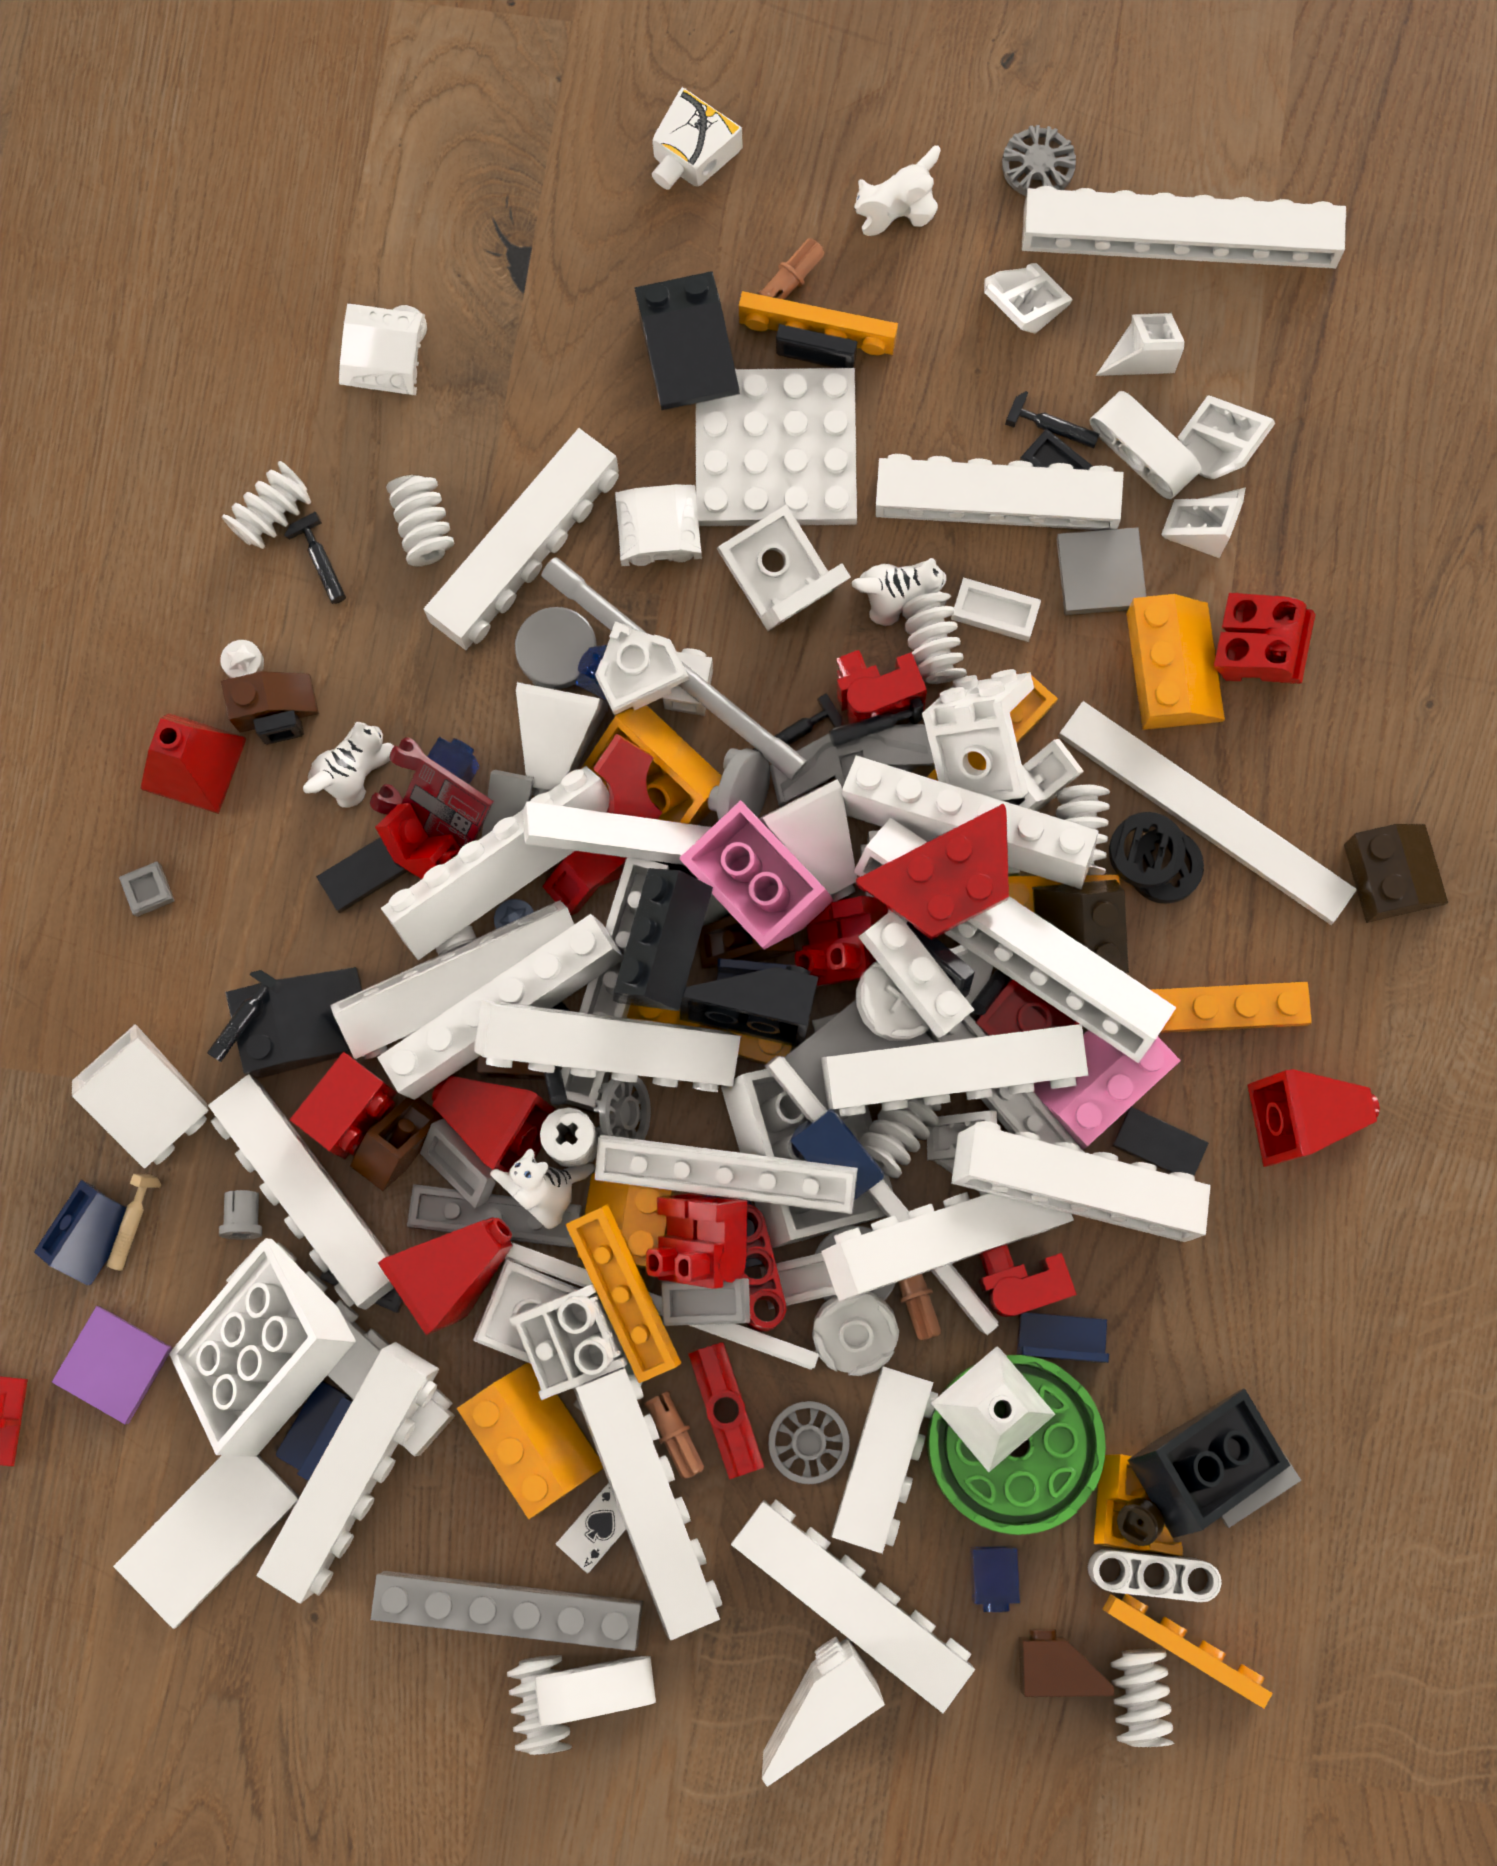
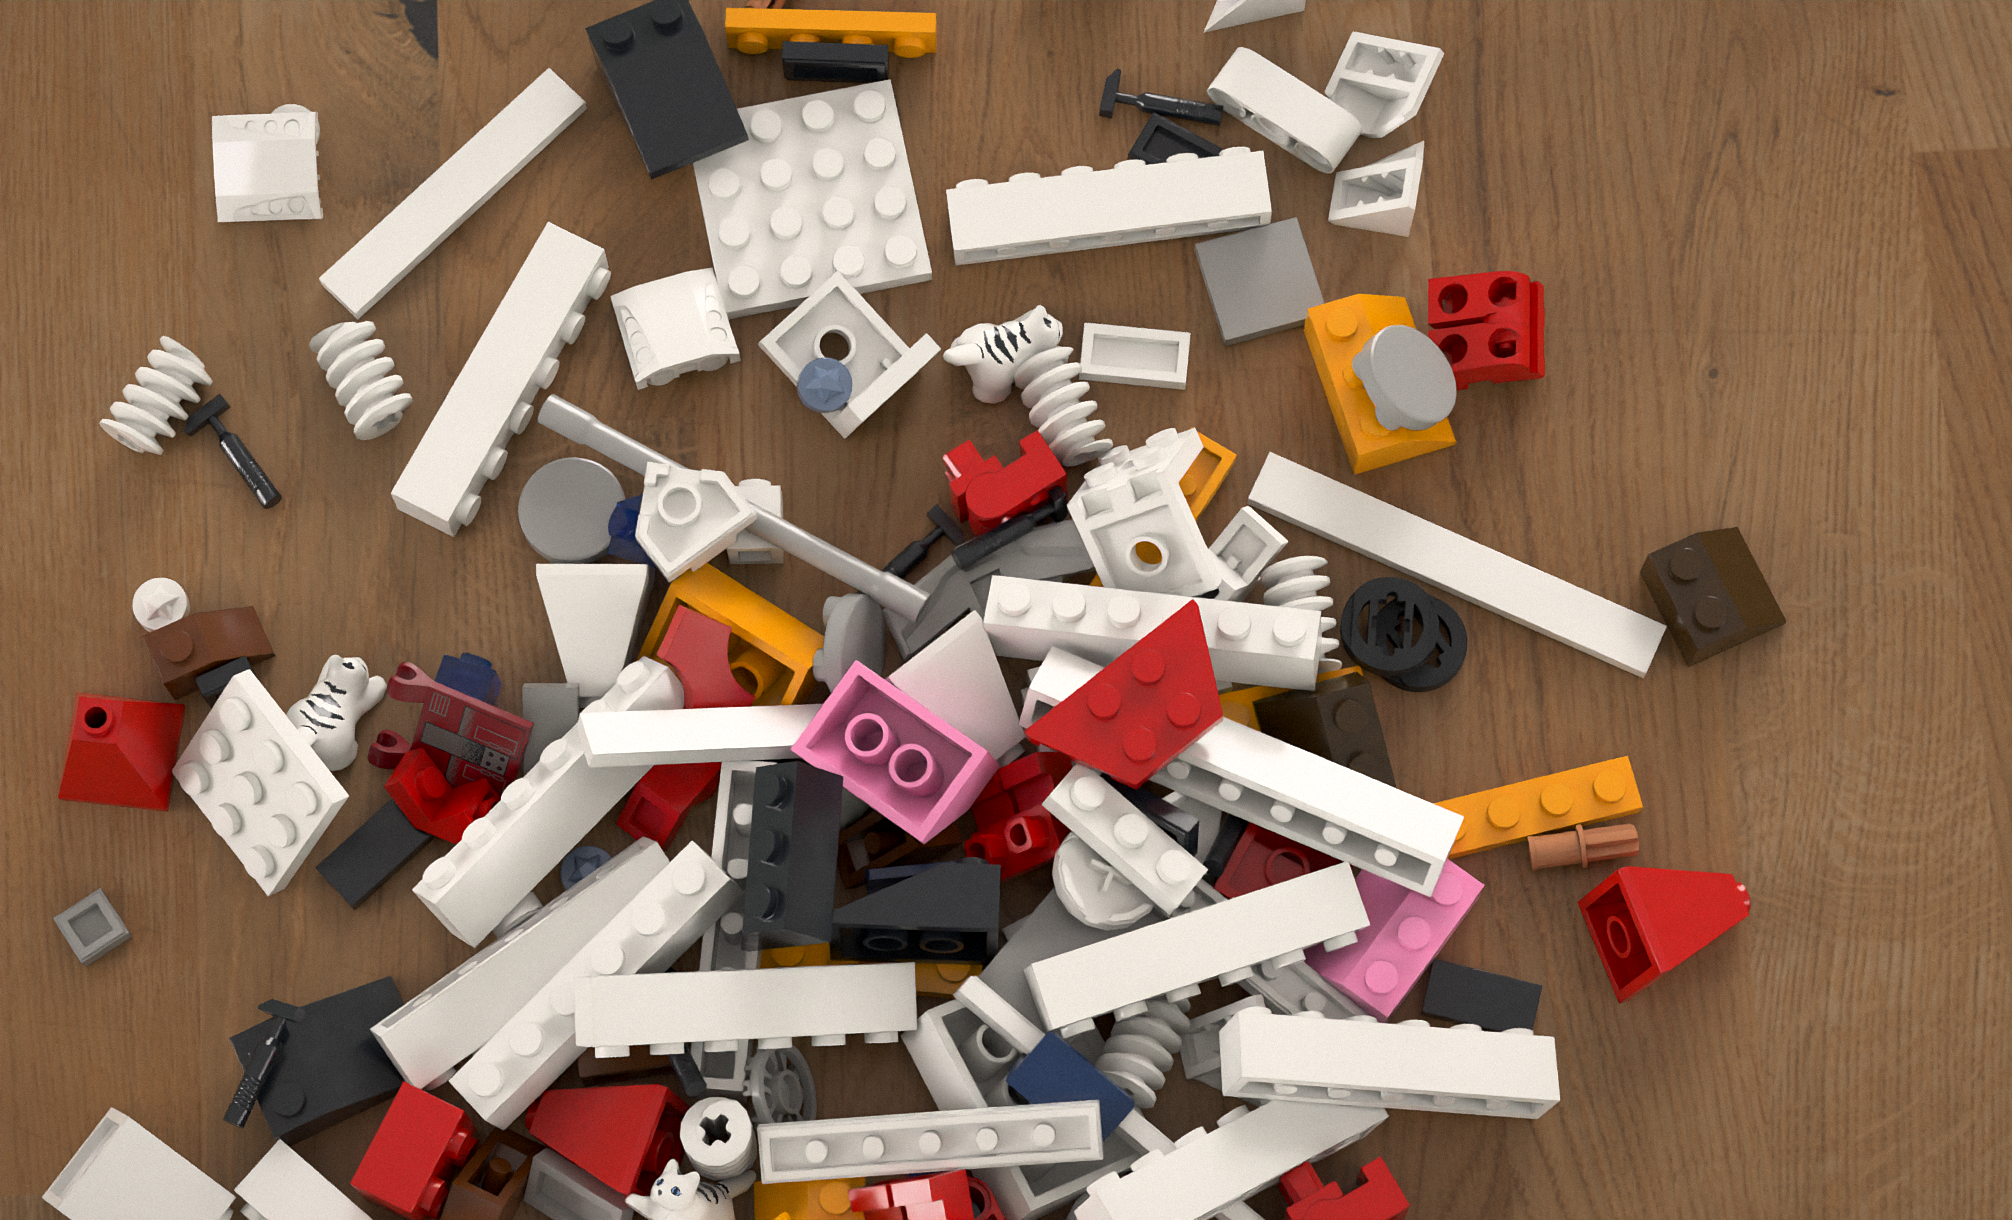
camera: 15 degrees left, 5 degrees down
none -> white plate [171,669,349,897]
none -> white tile [319,68,587,320]
none -> sand blue tile [797,357,852,413]
none -> light grey tile [1352,325,1457,431]
none -> nougat axle [1527,824,1639,872]

